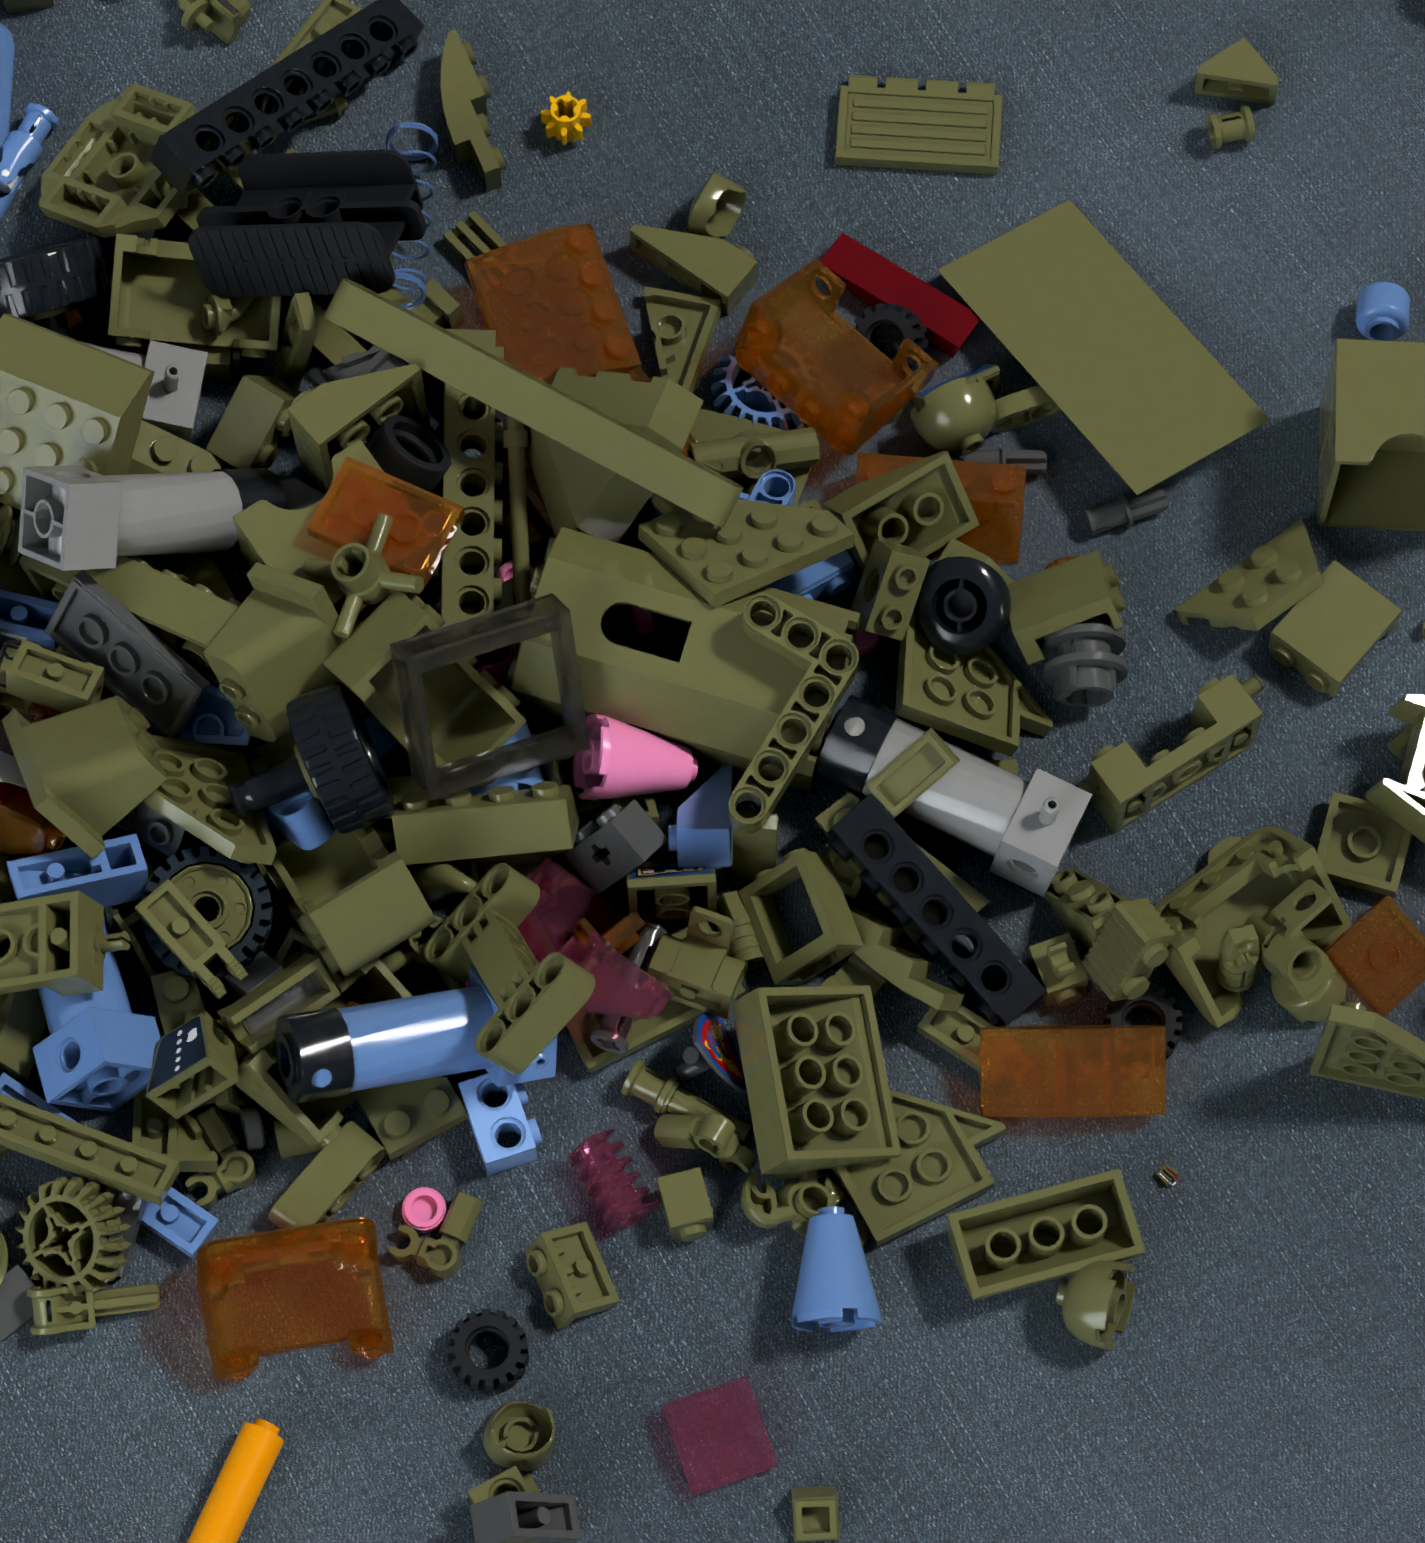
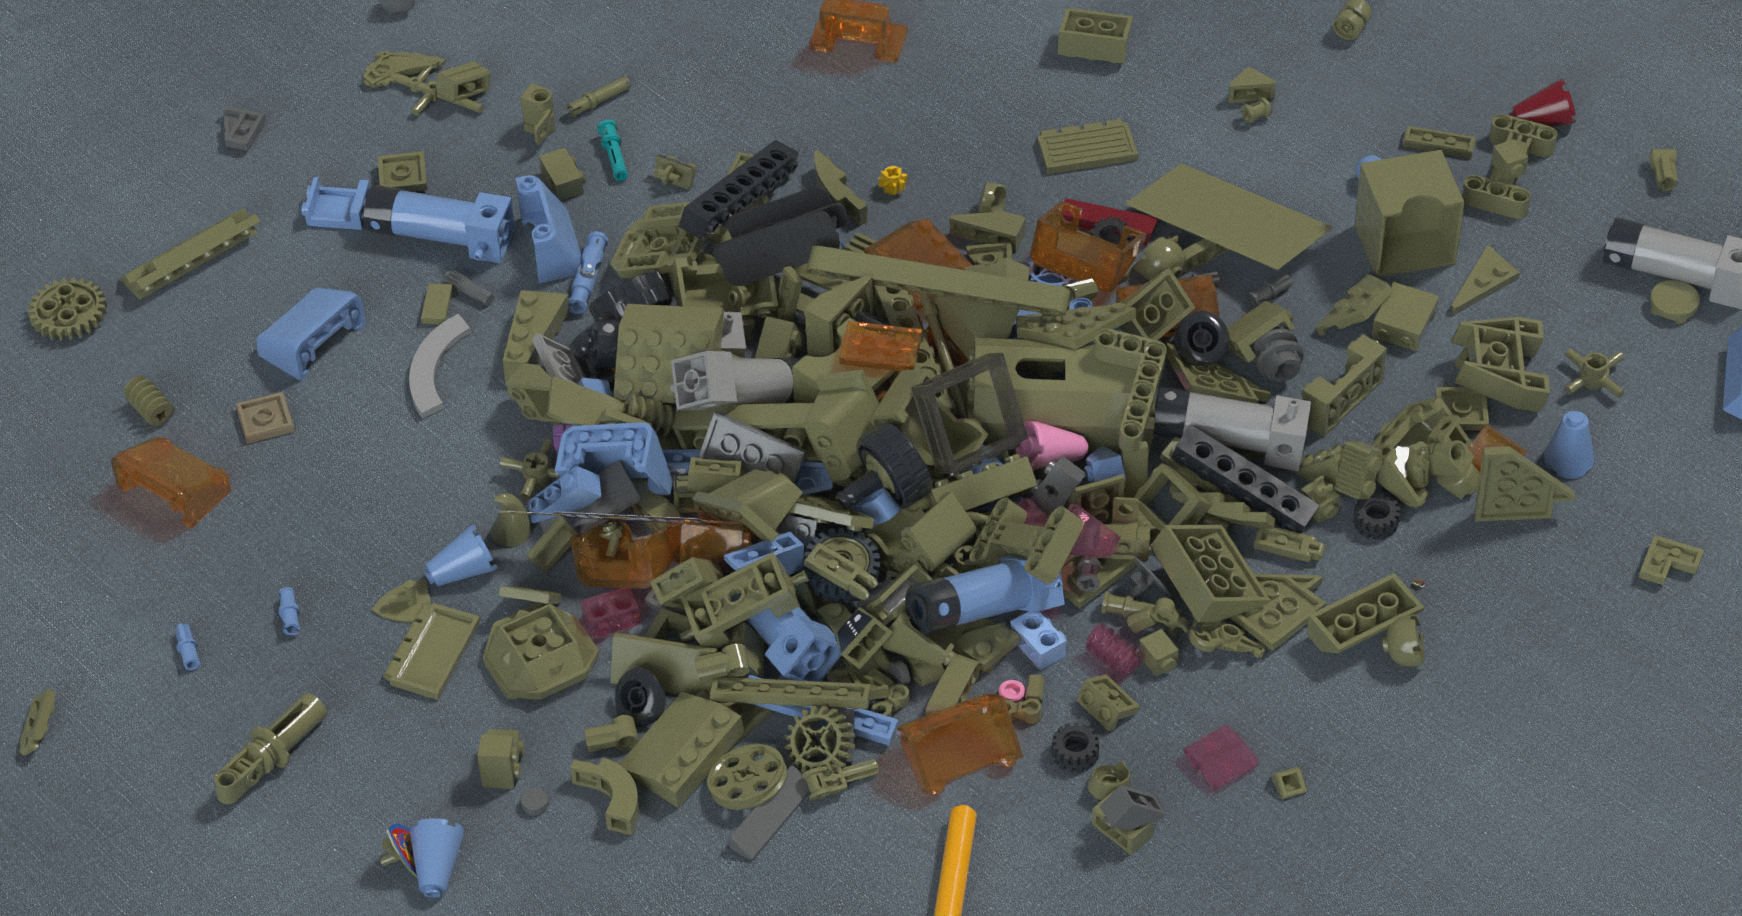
camera: 15 degrees left, 20 degrees down
olive bar [303,513,424,639] -> none
medium blue cone [791,1206,882,1332] -> none
olive brick [851,538,930,641] -> none
olive tile [865,727,960,819] -> none
clear orange slope [980,1024,1166,1117] -> none

